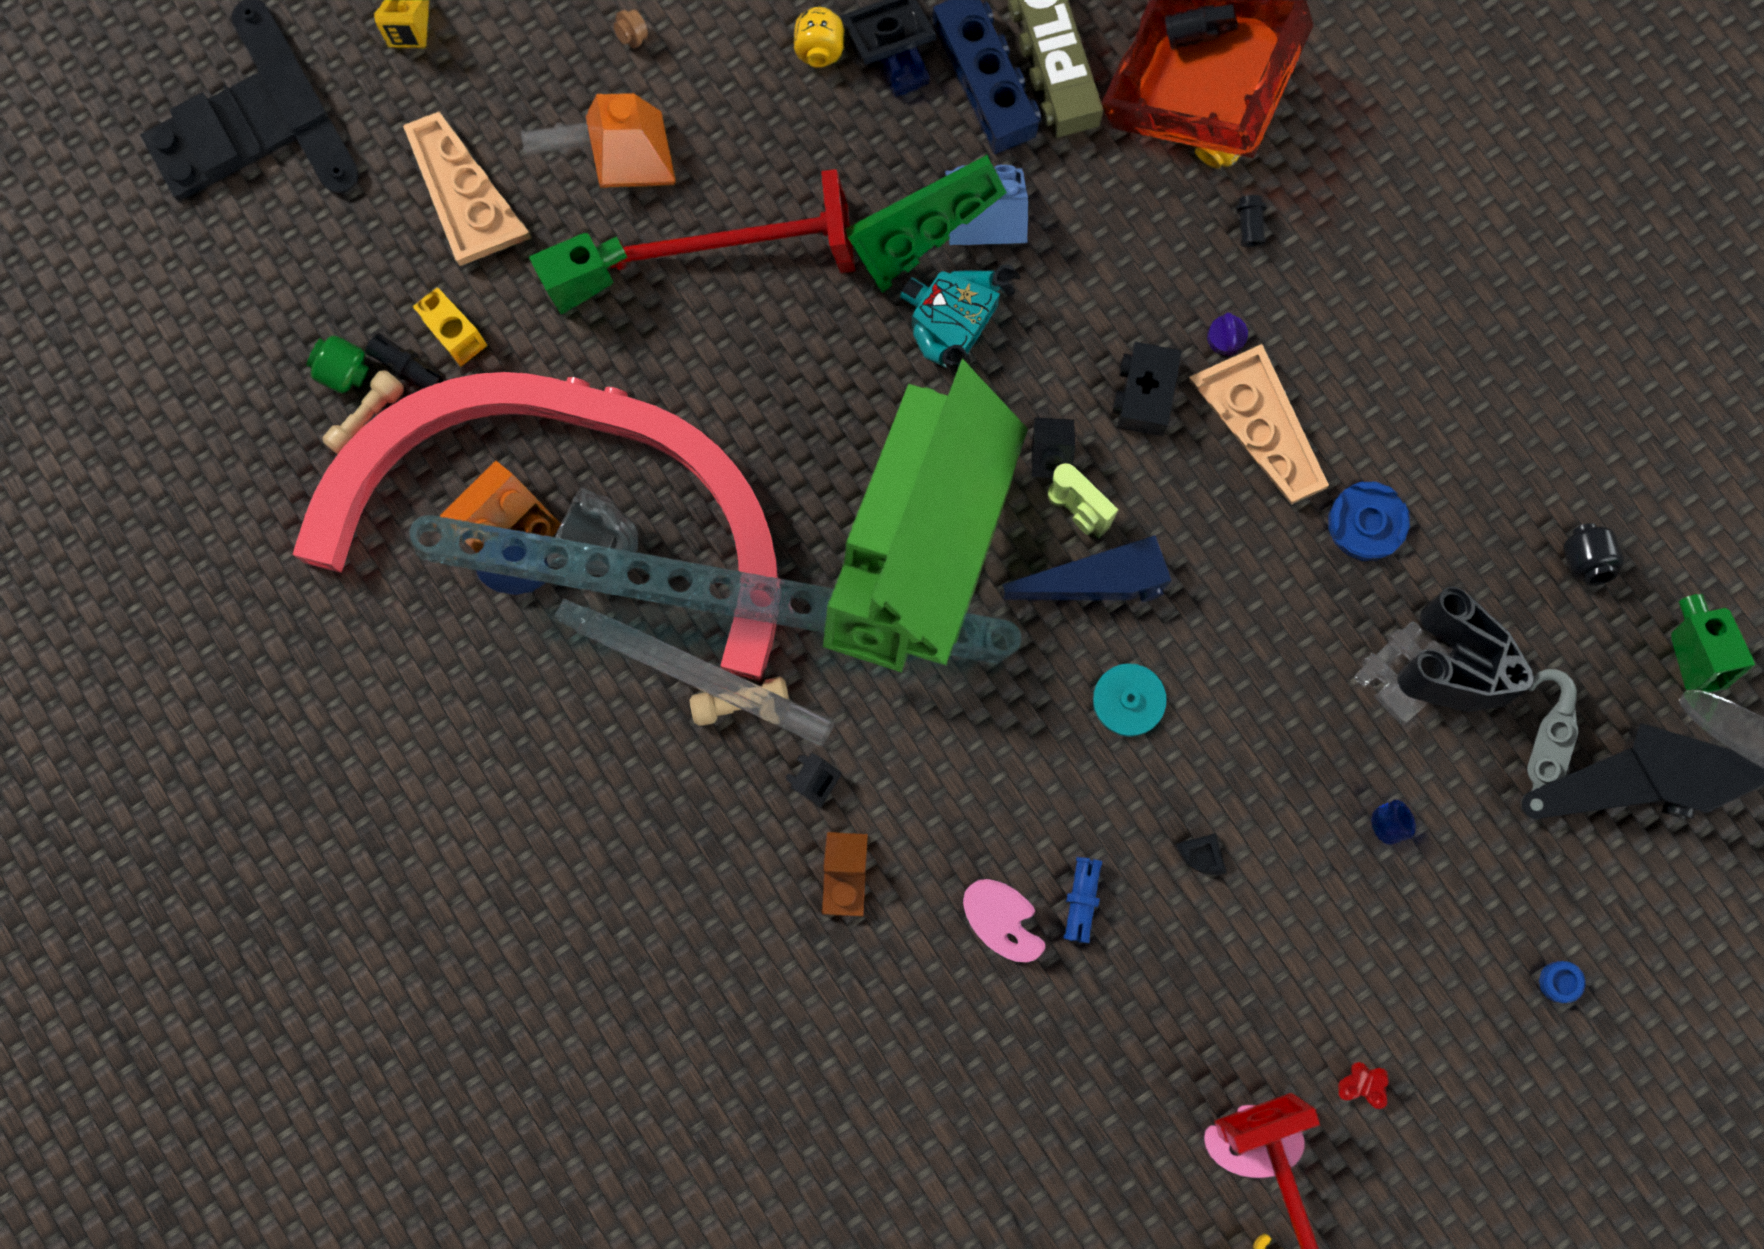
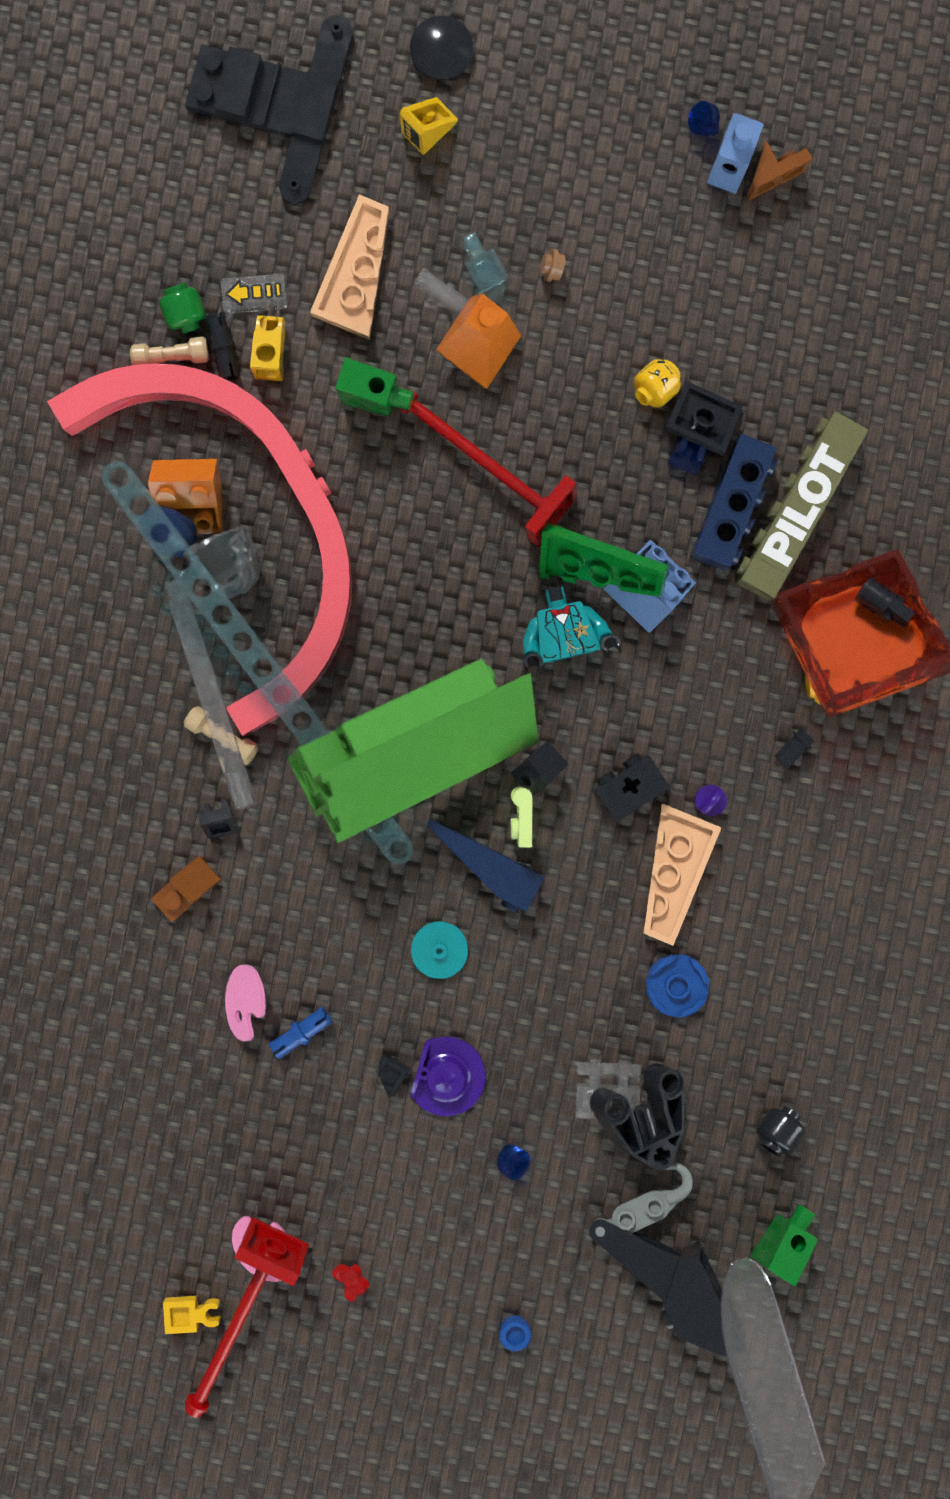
camera: 40 degrees right, 10 degrees up
none -> clear tile [220,273,288,314]
none -> dark purple hat [410,1036,486,1116]
none -> clear light blue plate [463,232,508,294]

